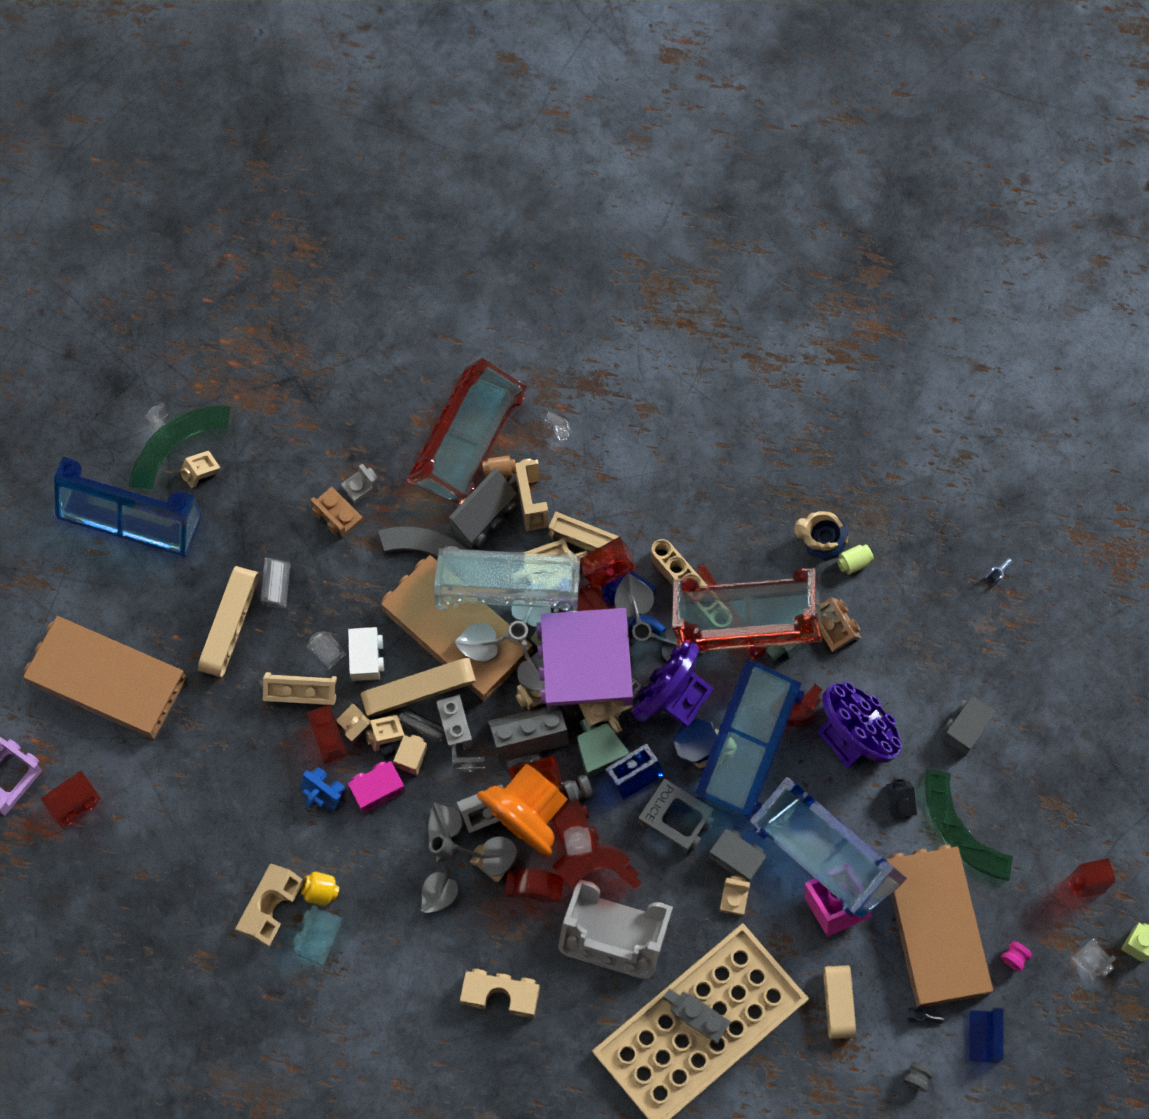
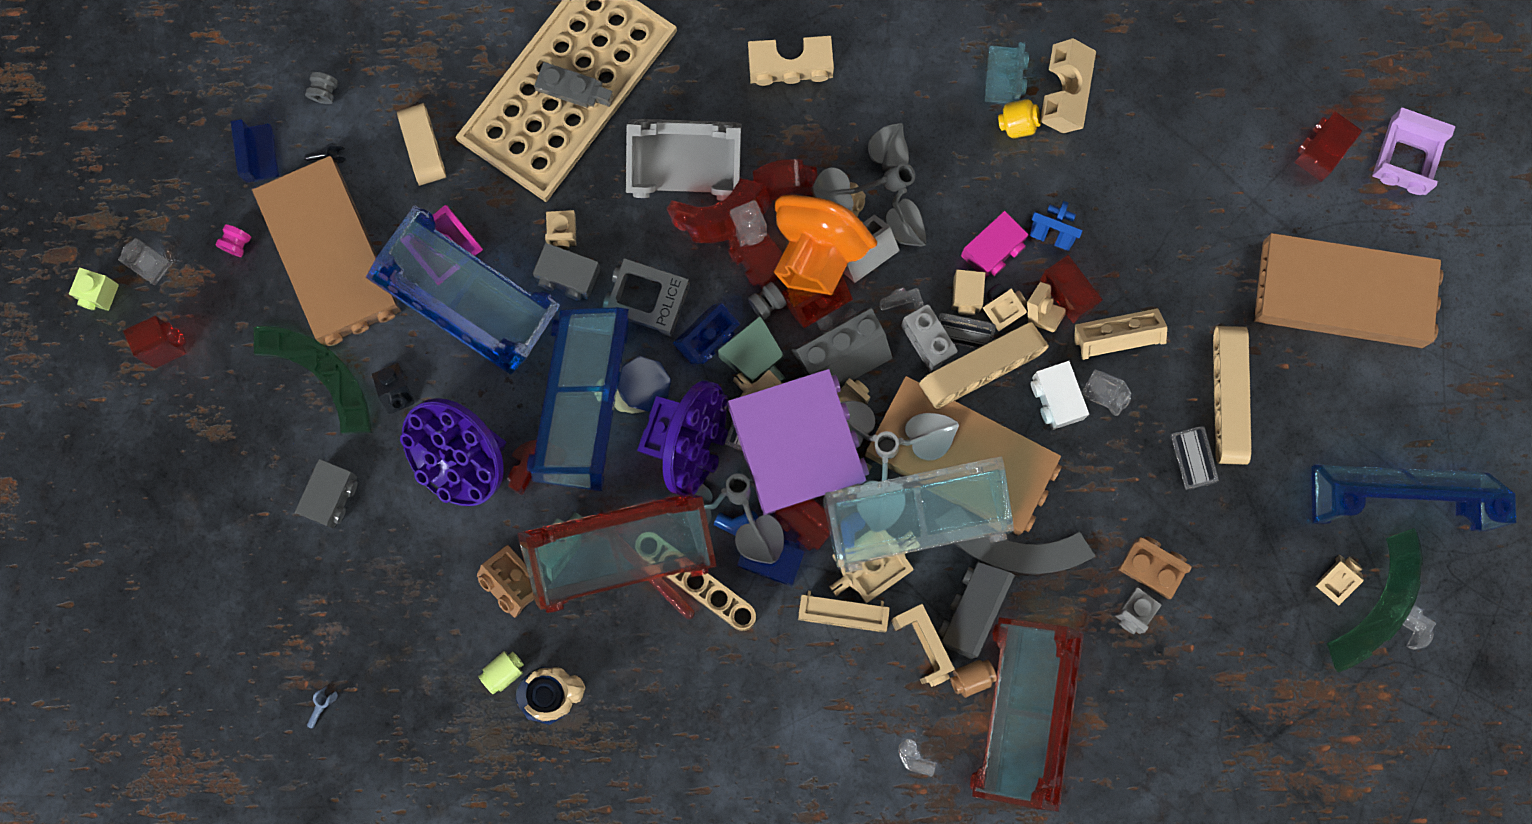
camera: 165 degrees right, 10 degrees up
clear red brick [580,536,636,591] -> none

